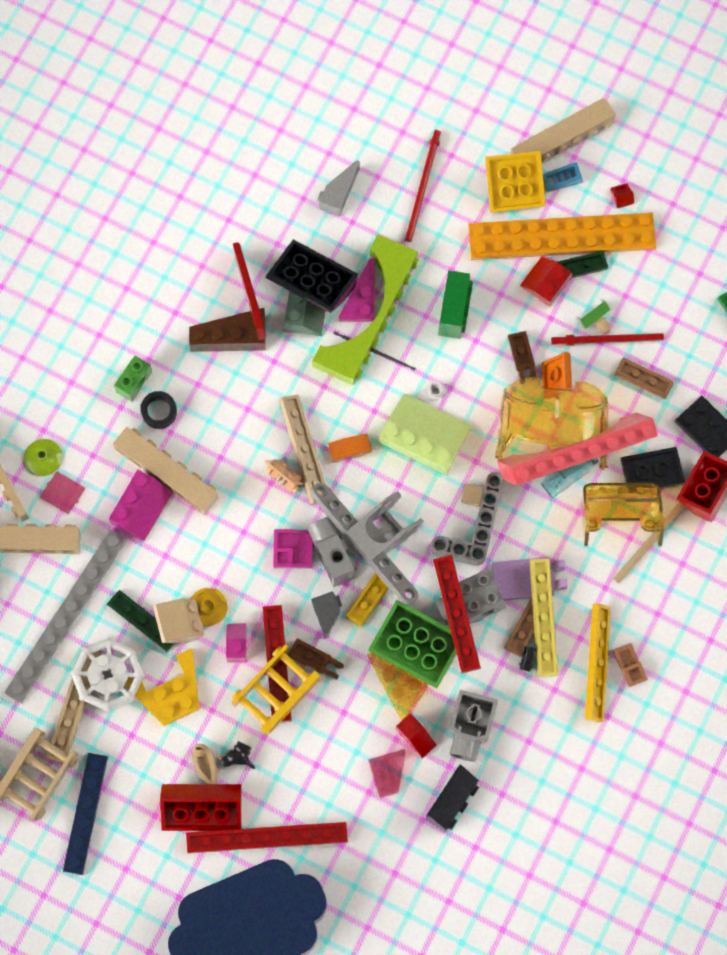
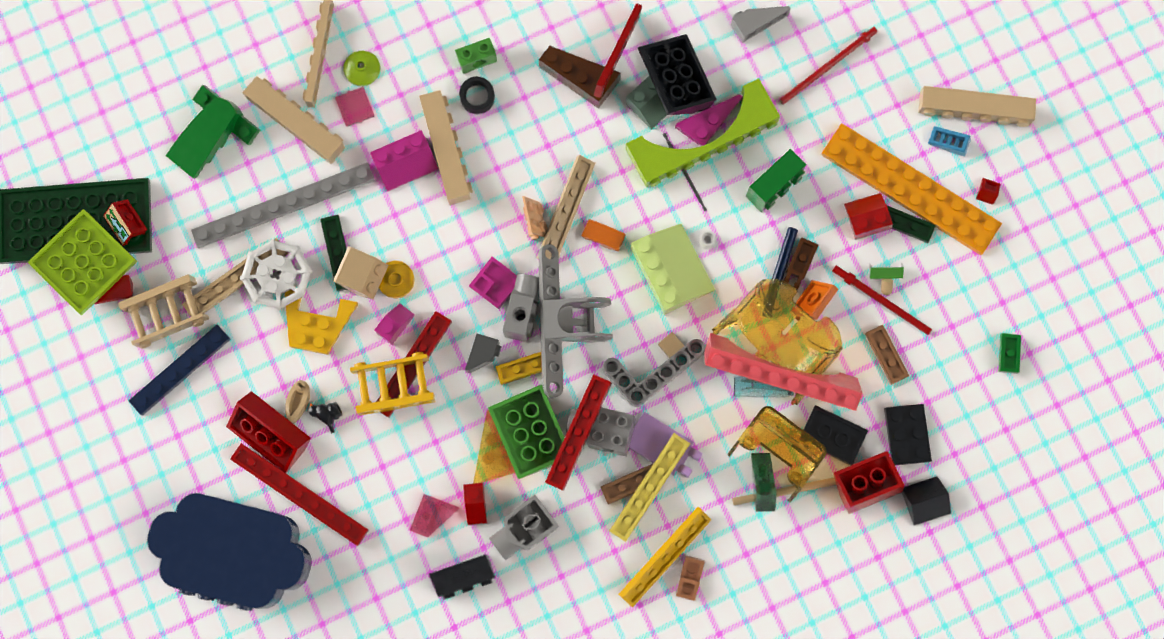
camera: 40 degrees right, 5 degrees up
reddish brown hinge [288,639,345,680] -> none
yellow plate [485,150,546,213] -> none
black pin [518,646,537,672] -> none
none -> clear green slope [751,453,777,512]
none -> dark blue axle [761,227,798,317]

